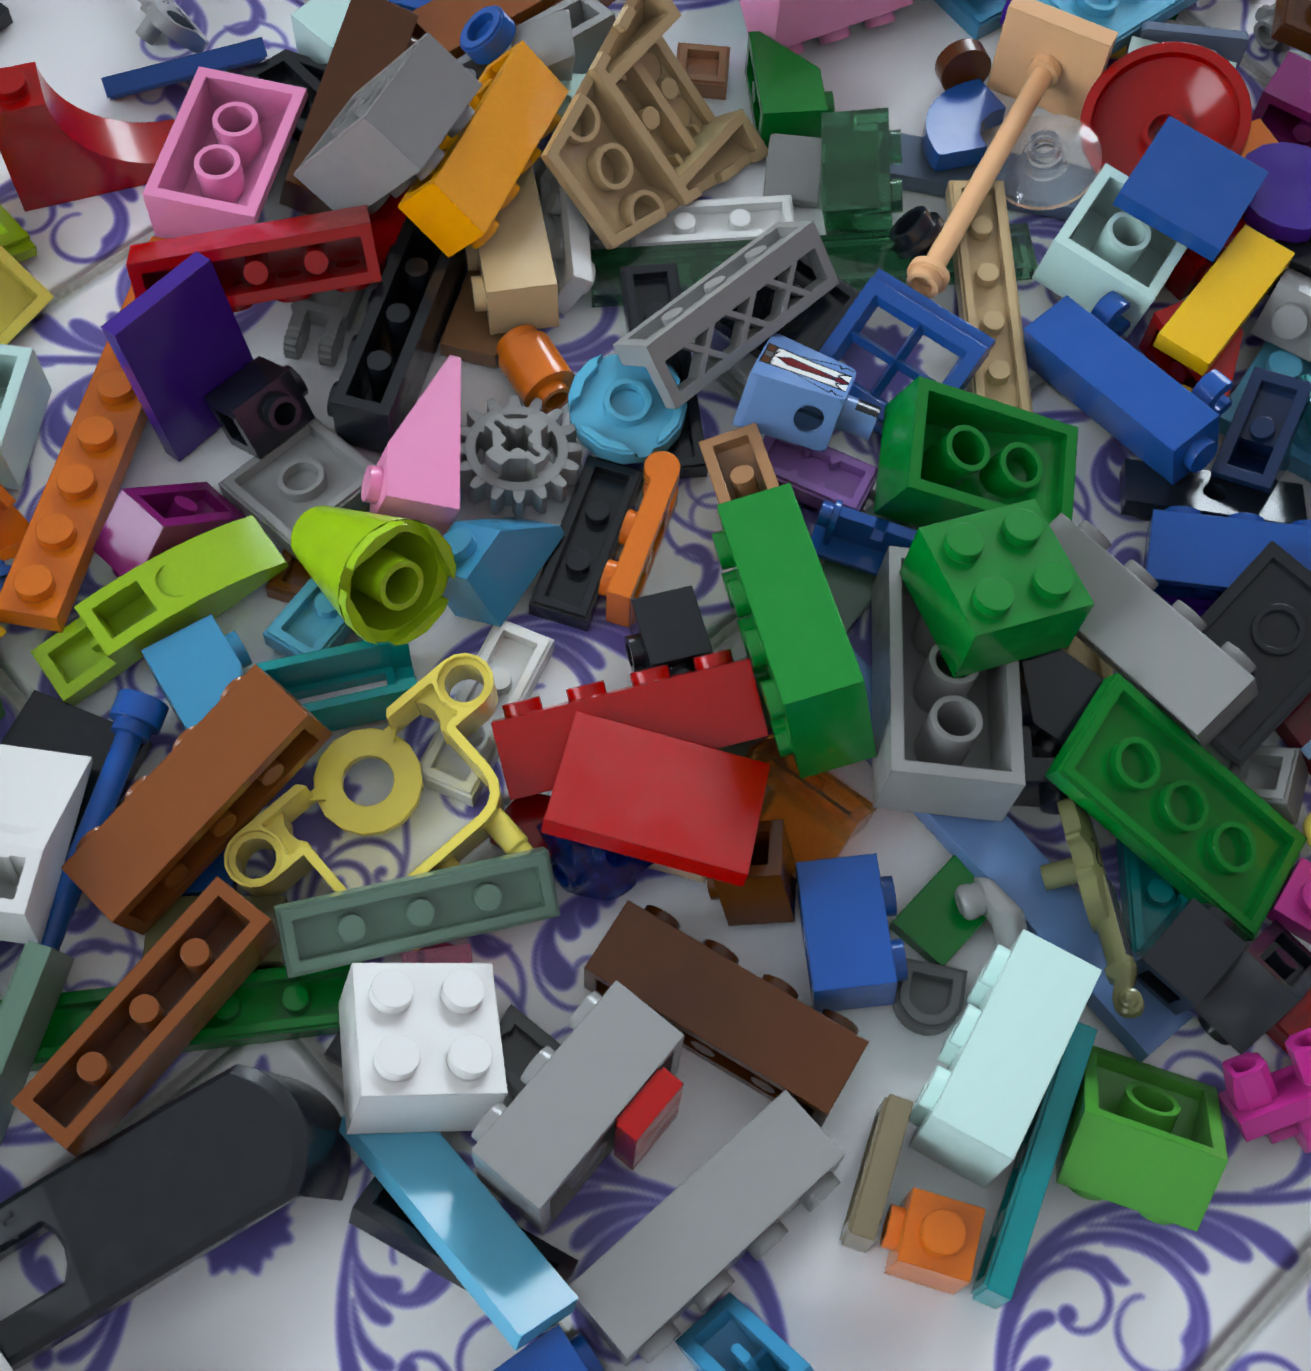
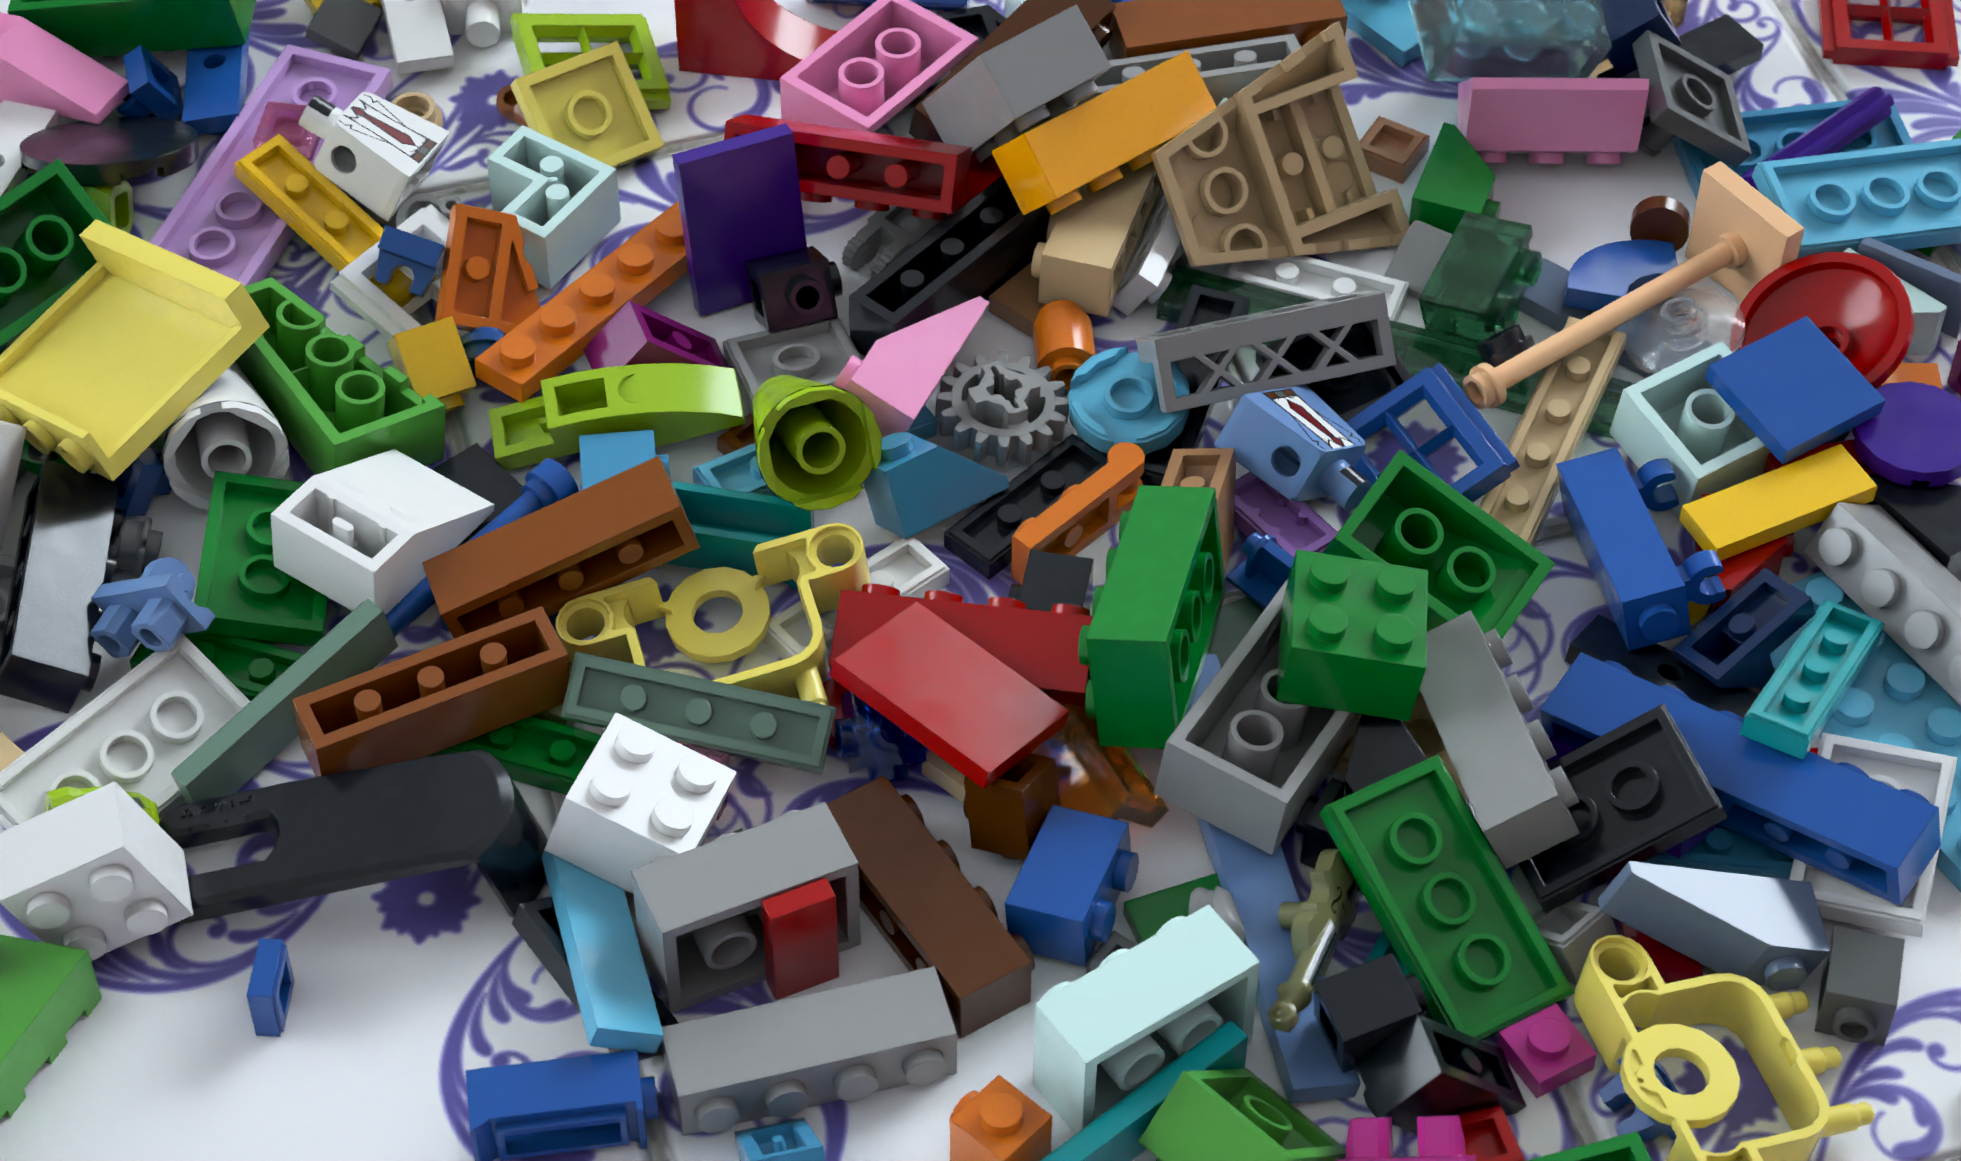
camera: 30 degrees right, 15 degrees down
blue tile [460,5,516,65] -> none
light grey slope [511,10,575,81] -> none
dark tan tile [839,1094,914,1253] -> none

